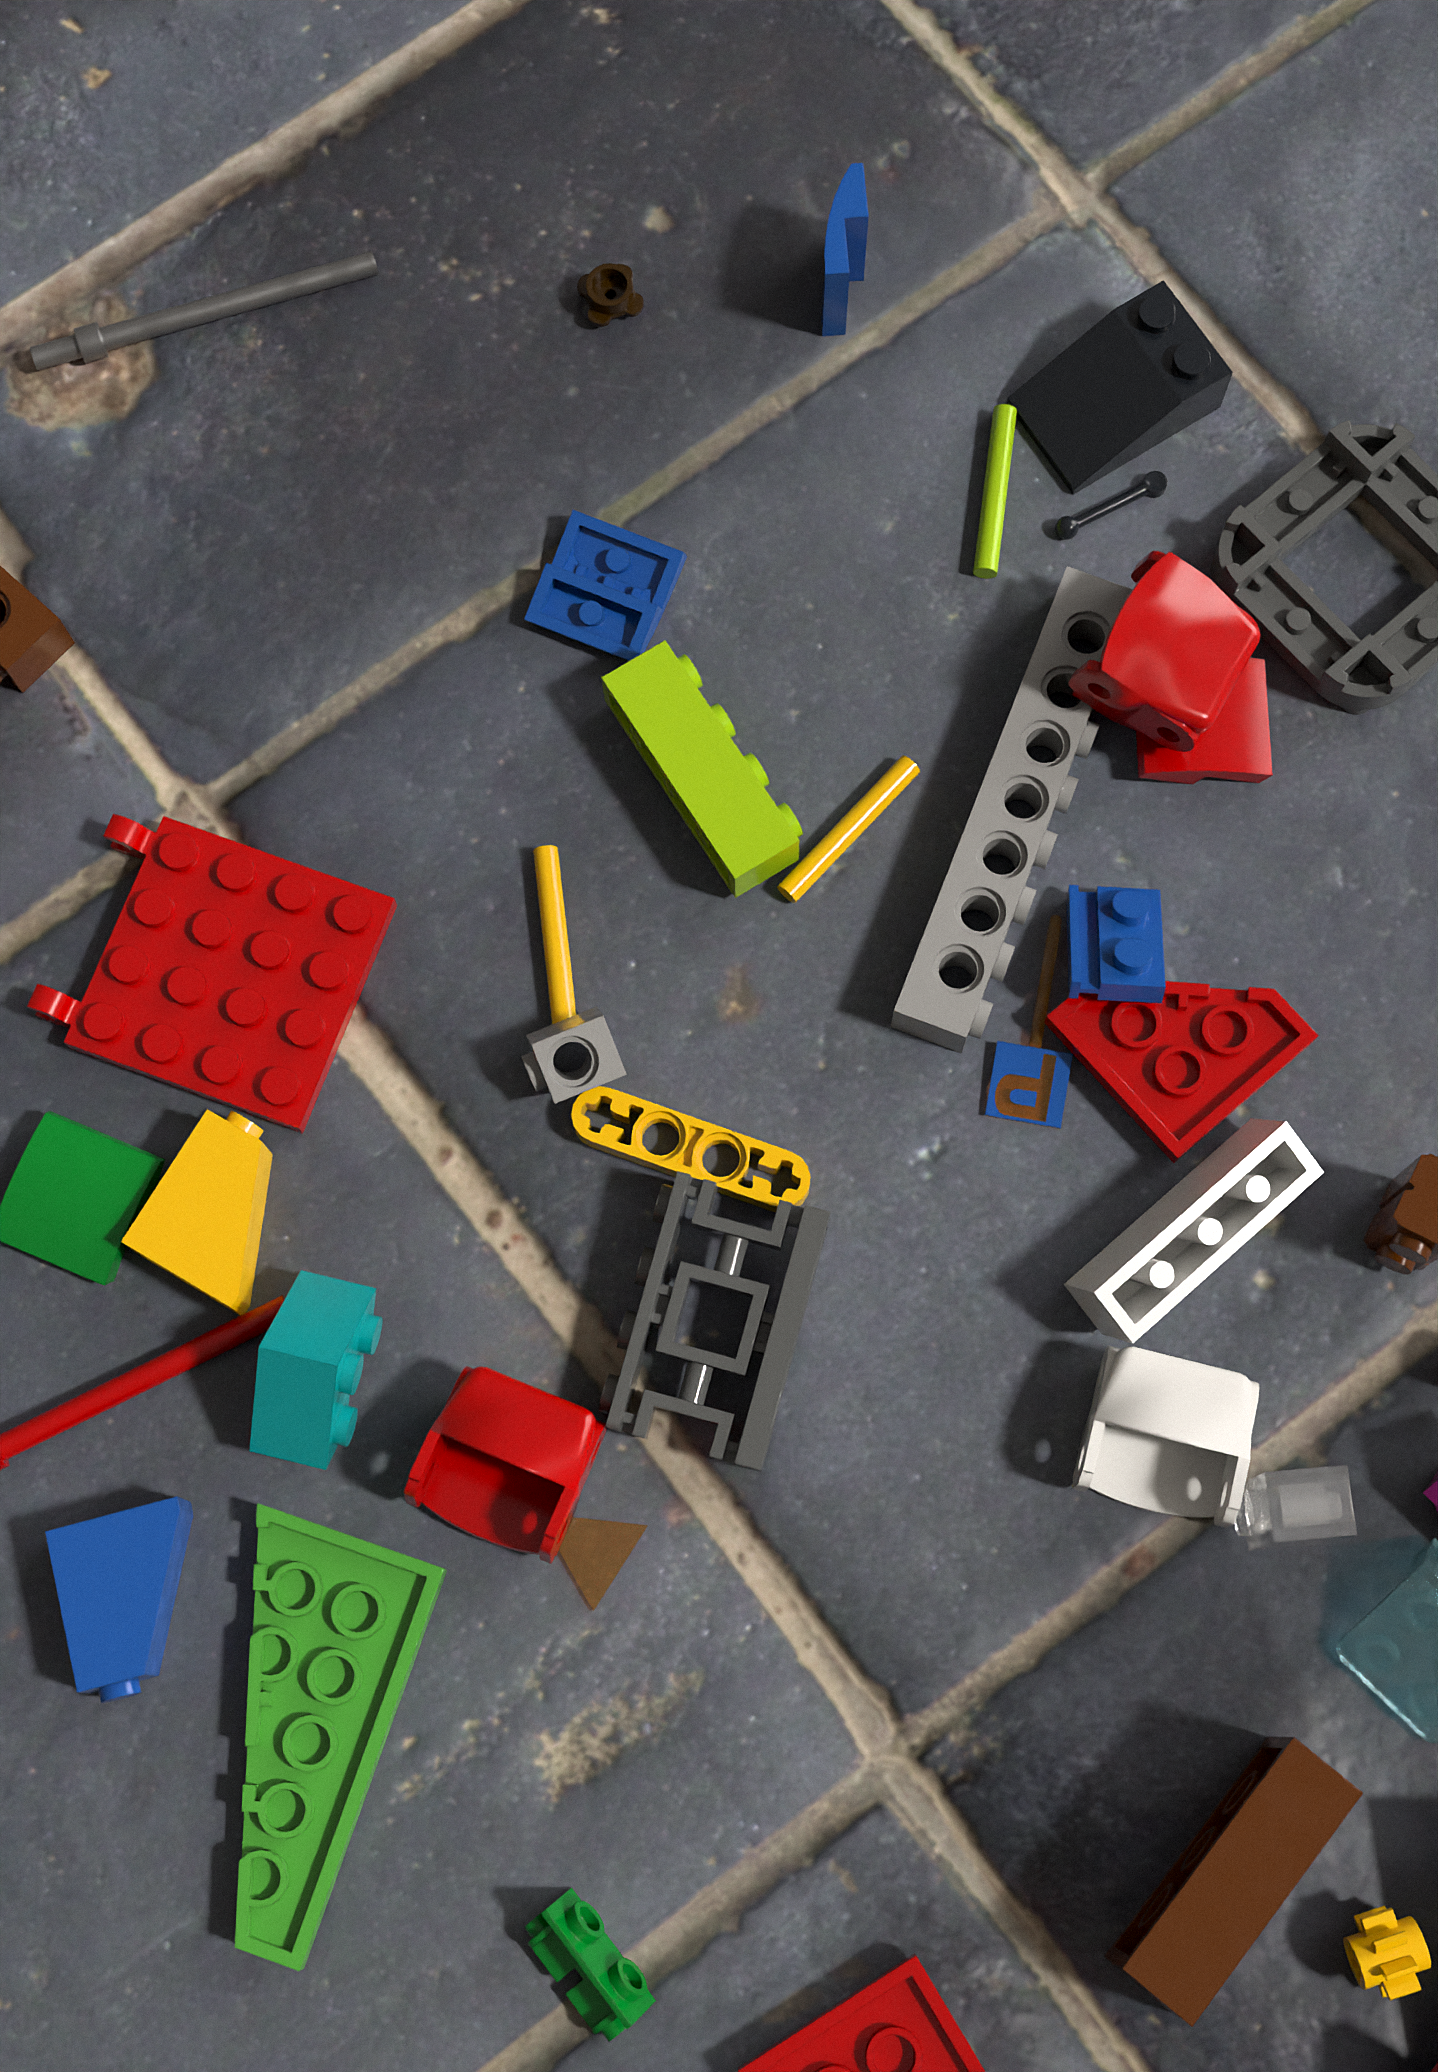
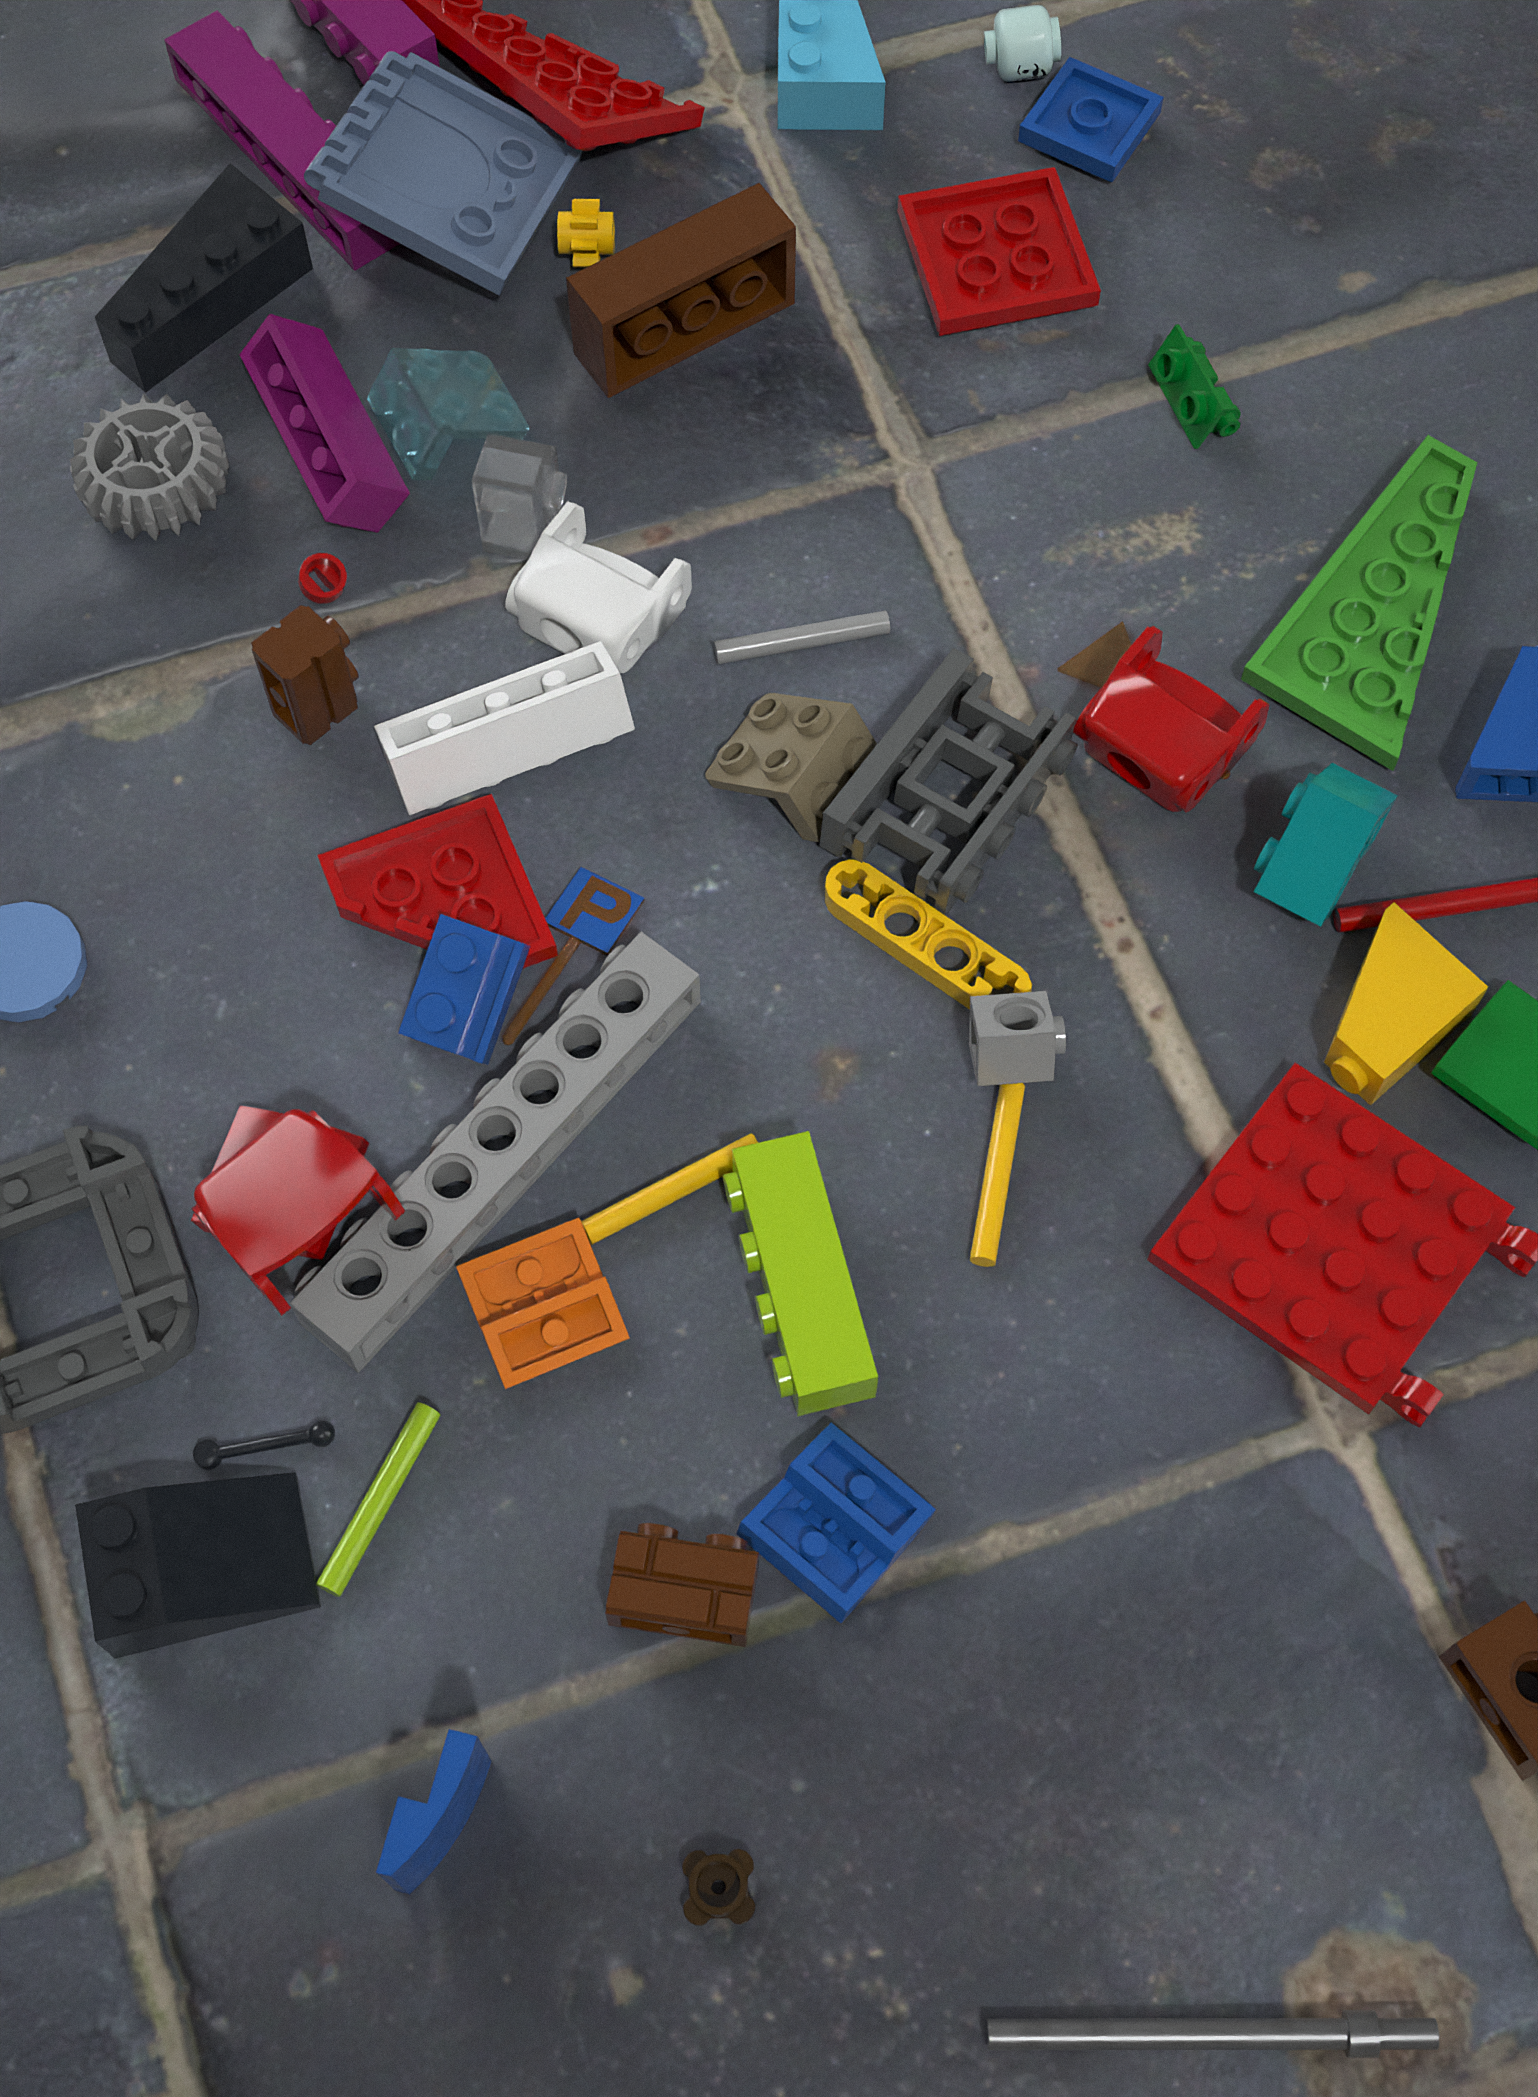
camera: 165 degrees left, 10 degrees down
none -> orange slope [456,1217,630,1389]
none -> reddish brown brick [605,1523,759,1647]
none -> dark tan bracket [705,693,877,843]
none -> light grey bar [714,610,890,664]

